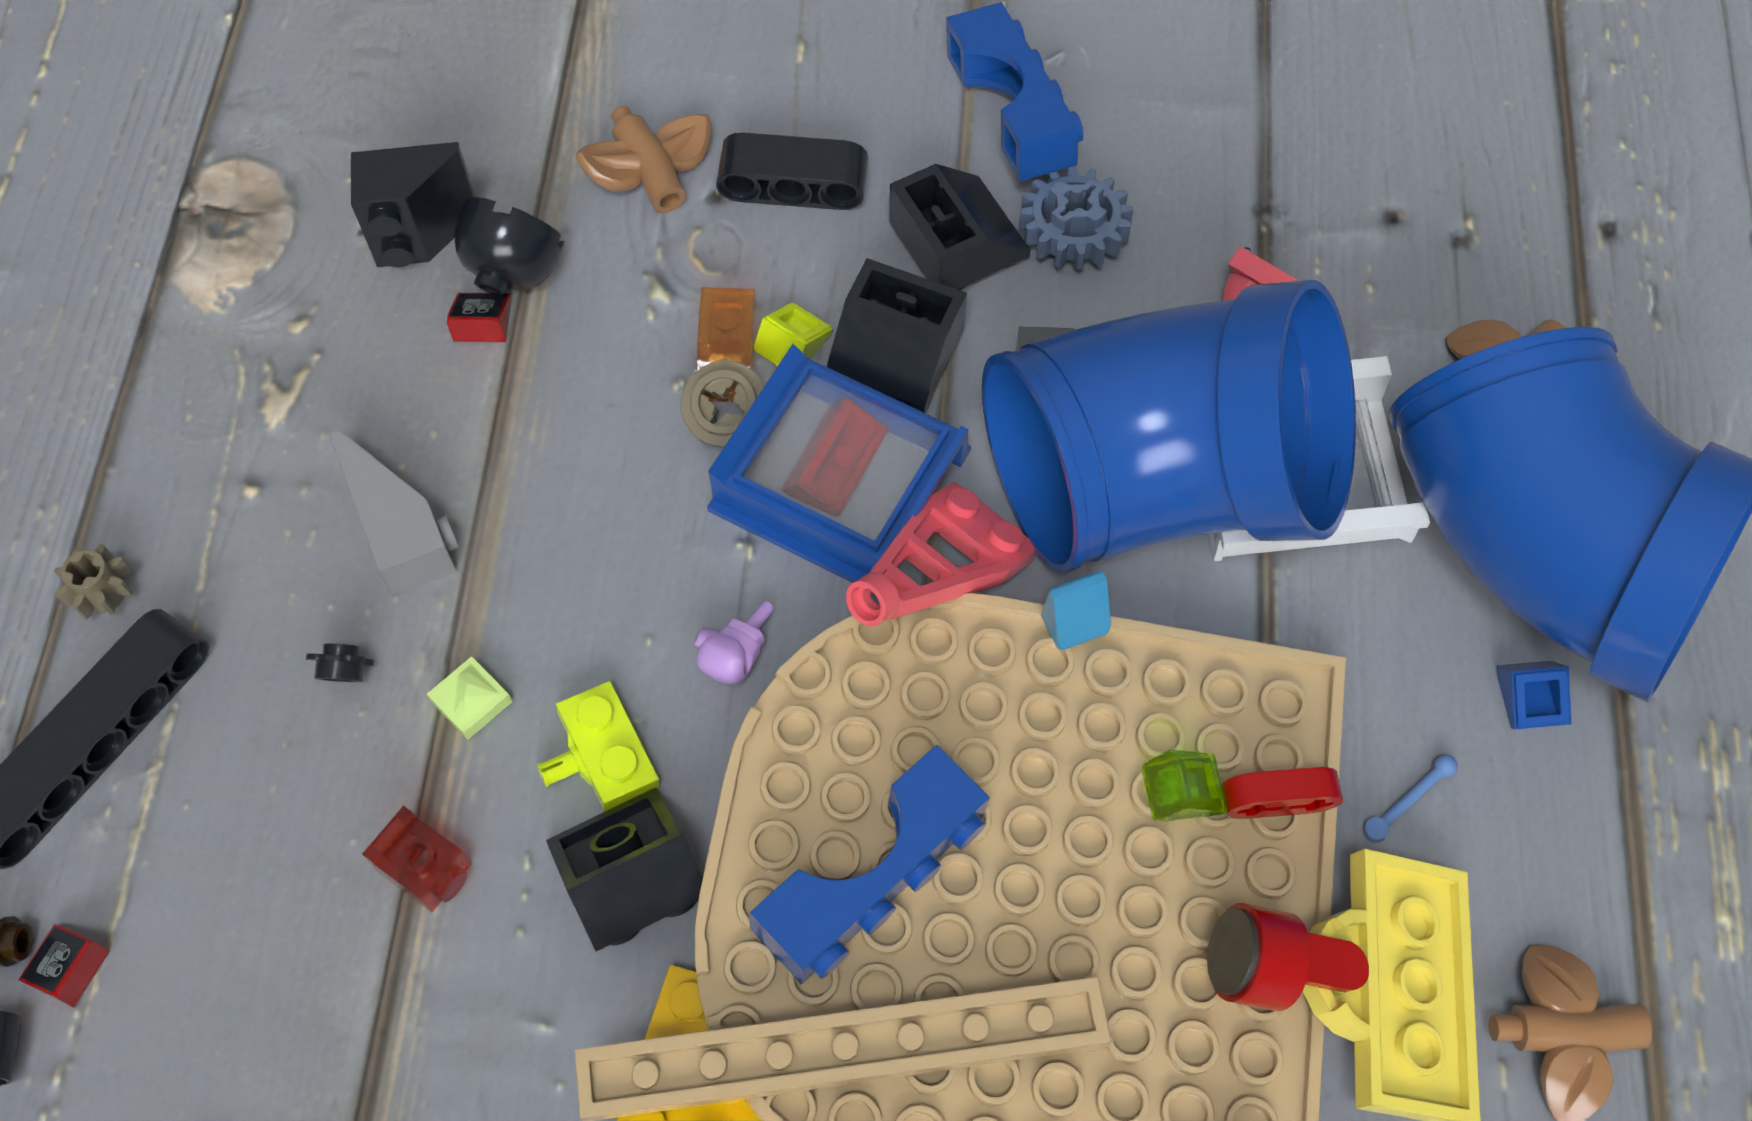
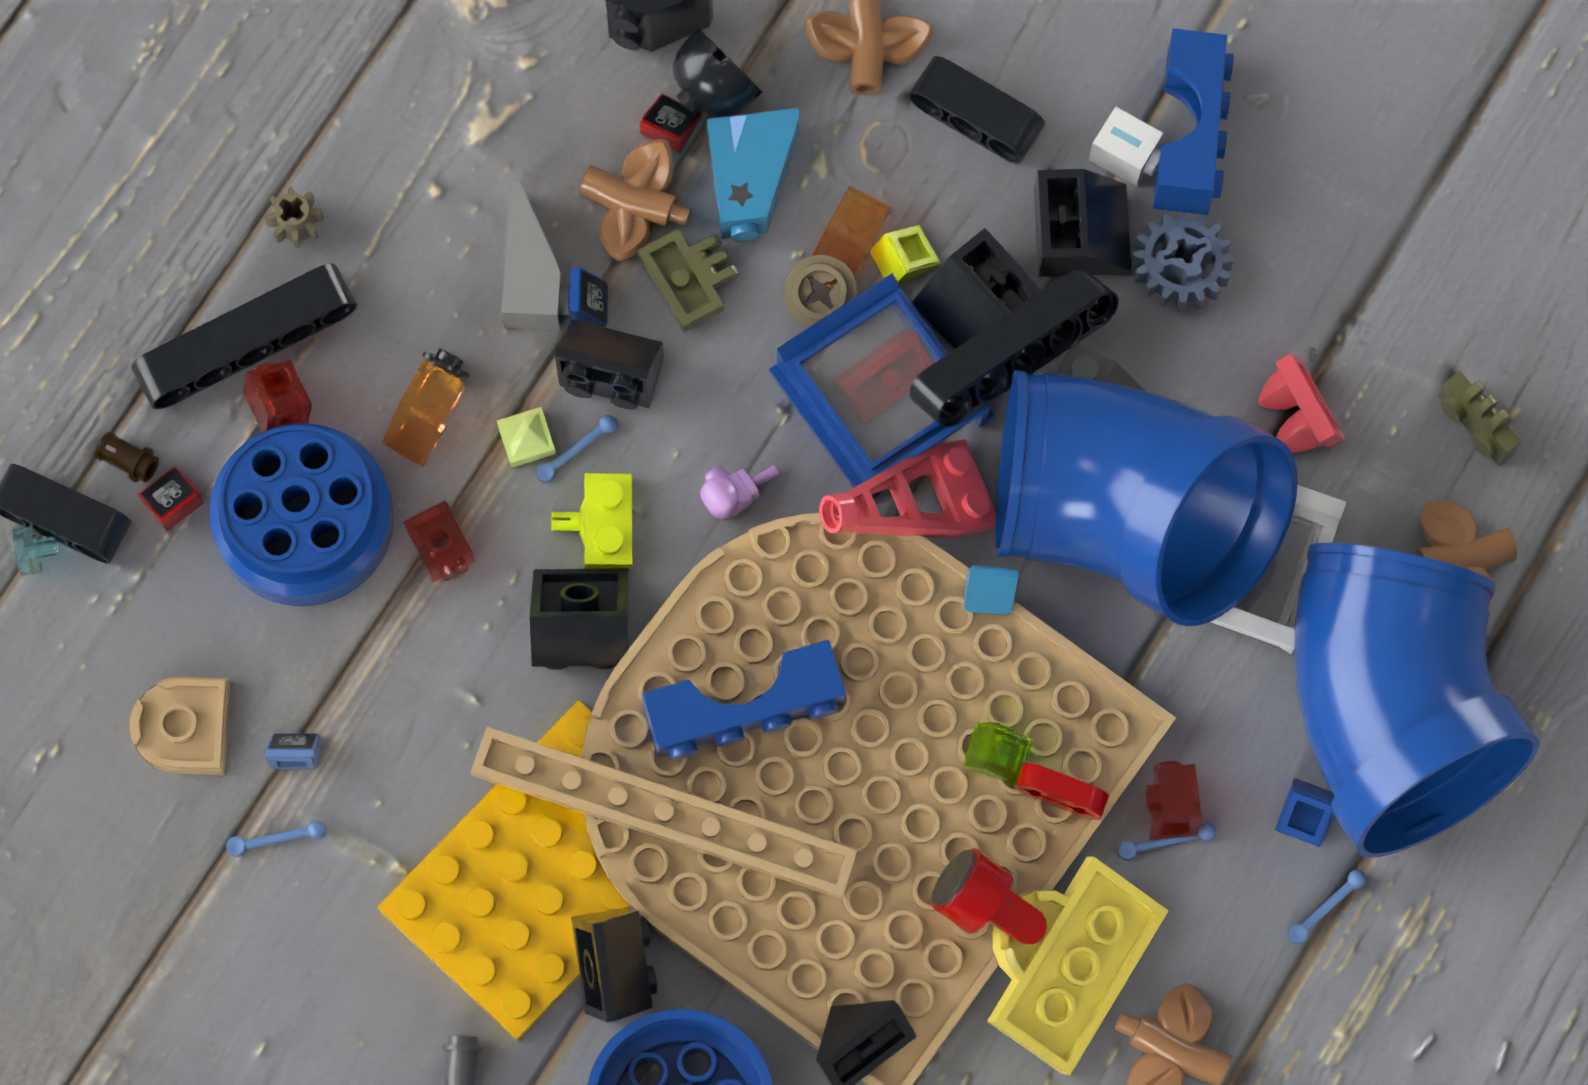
camera: 25 degrees right, 10 degrees up
none -> blue wheel [210,423,394,606]
none -> clear red brick [243,359,312,433]
none -> clear orange slope [382,359,467,467]
none -> medium blue hinge [536,415,617,483]
none -> black slope [555,319,664,410]
none -> slope [569,267,608,327]
none -> medium nougat plant [580,139,692,261]
none -> olive hinge [637,229,741,332]
none -> dark azure slope [707,108,800,242]
none -> black beam [910,268,1119,428]
none -> white brick [1089,106,1164,187]
none -> clear red brick [1146,761,1202,840]
none -> medium blue hinge [1288,870,1367,945]
none -> olive hinge [1438,371,1521,466]

